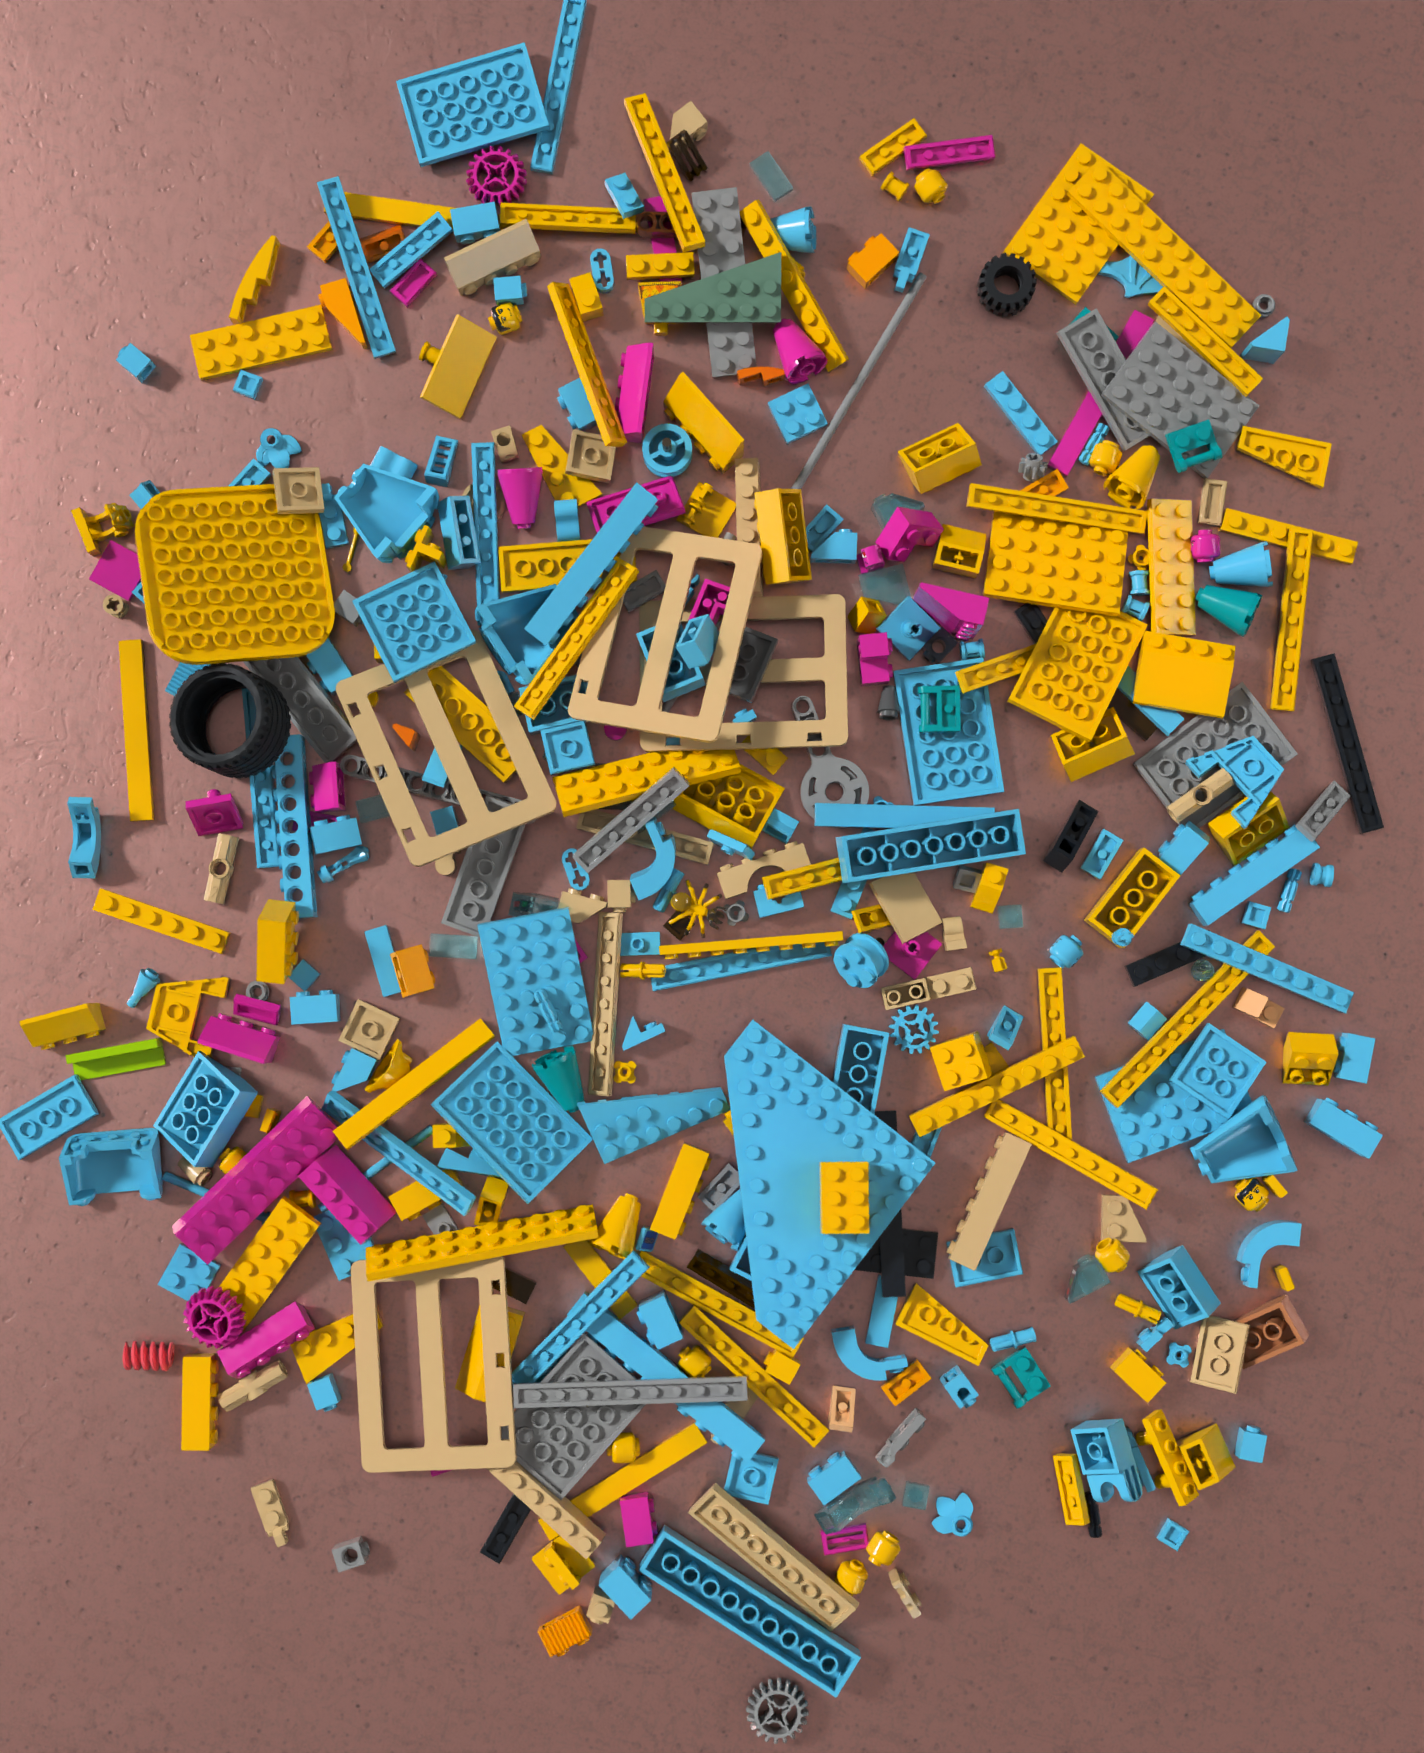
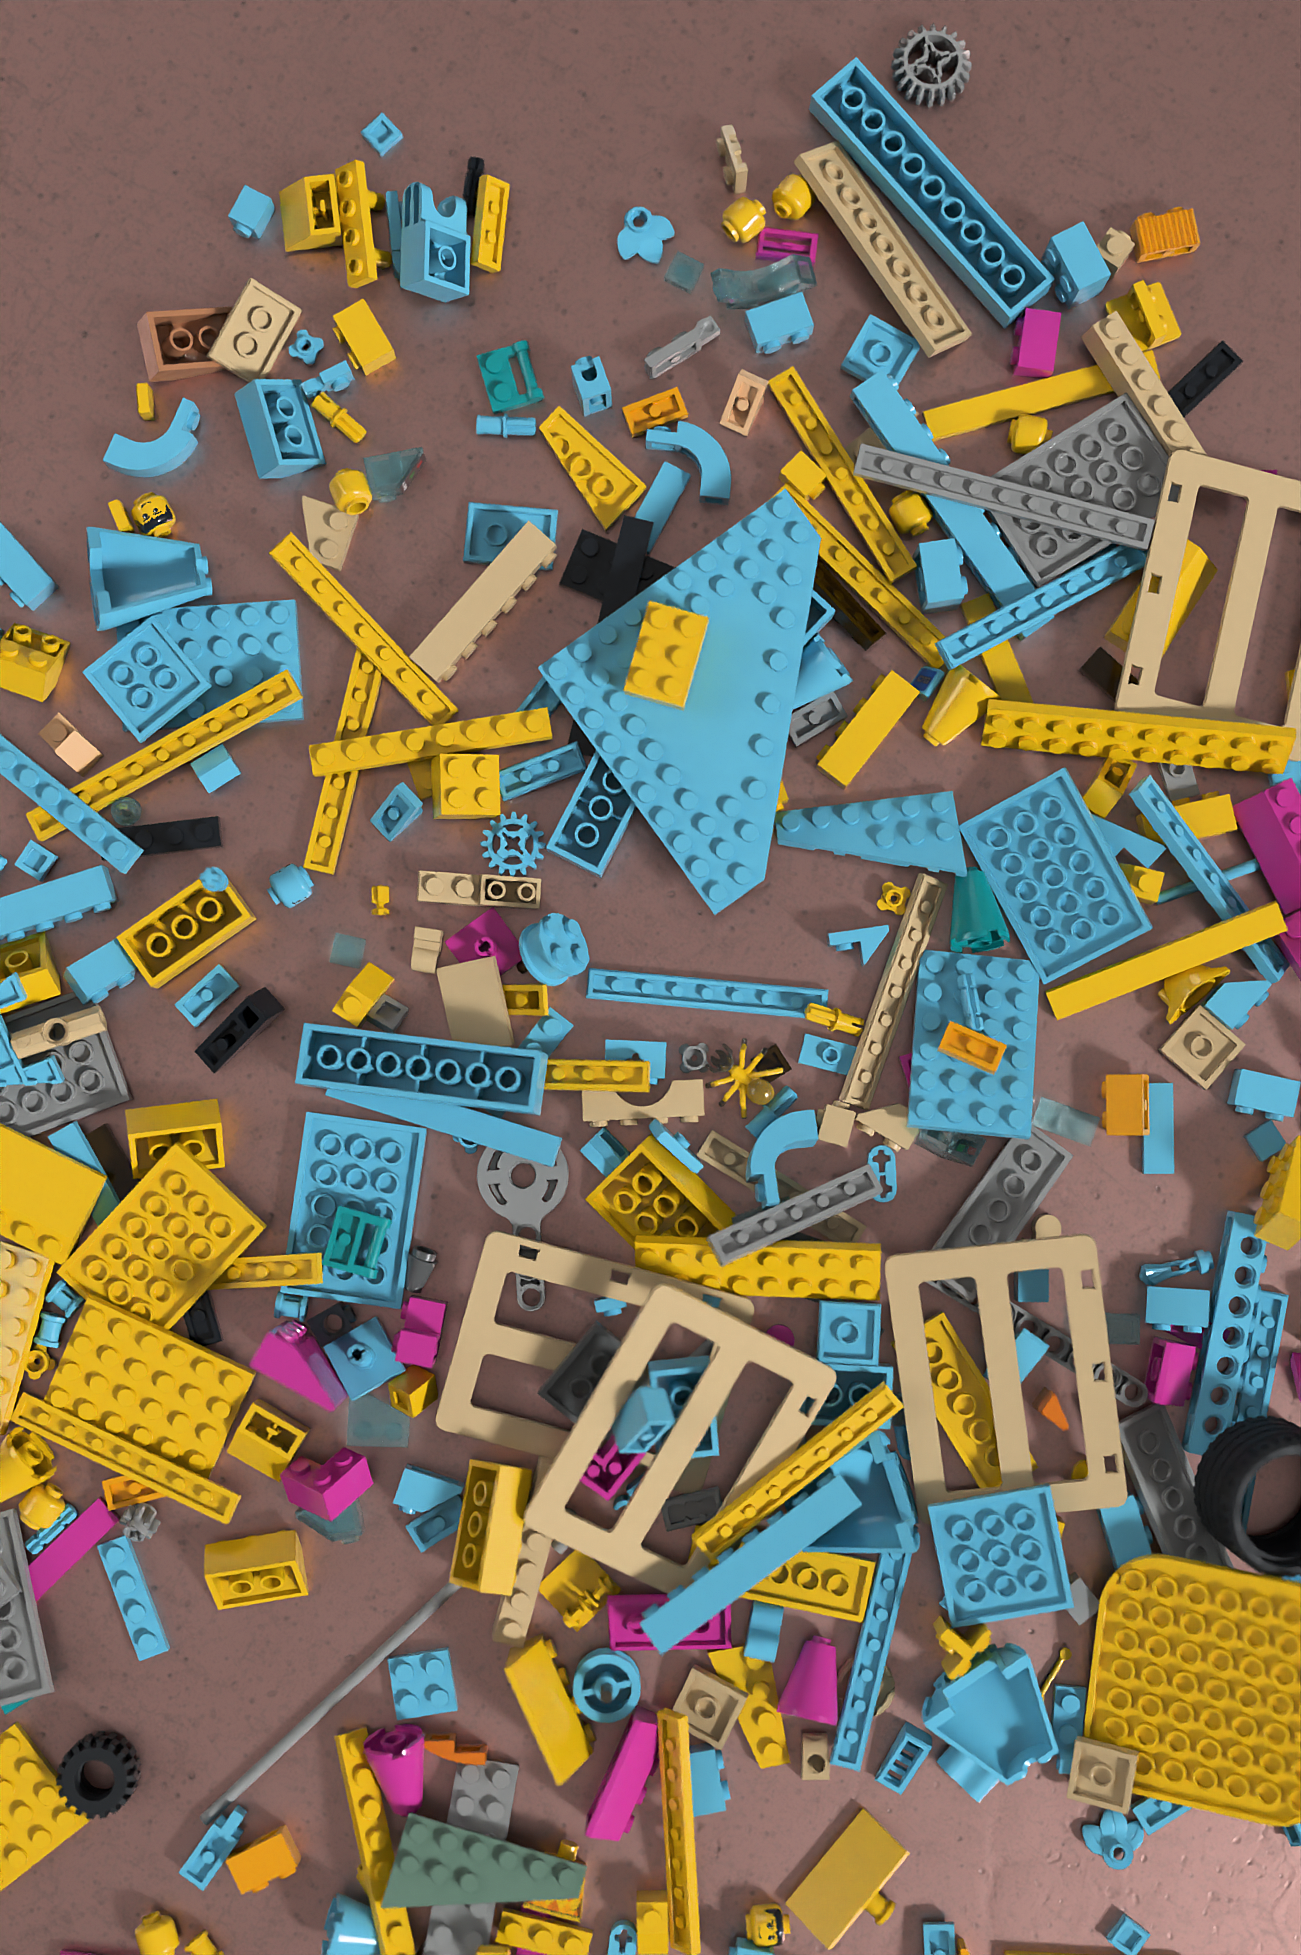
camera: 165 degrees left, 0 degrees up
medium azure brick [438,496,481,570] -> none
yellow plate [659,931,843,959] -> none
yellow plate [742,736,788,776] -> none
dark pink leg [857,544,885,575] -> none
none -> medium azure tile [499,741,587,801]
none -> light orange plate [937,1021,1007,1075]

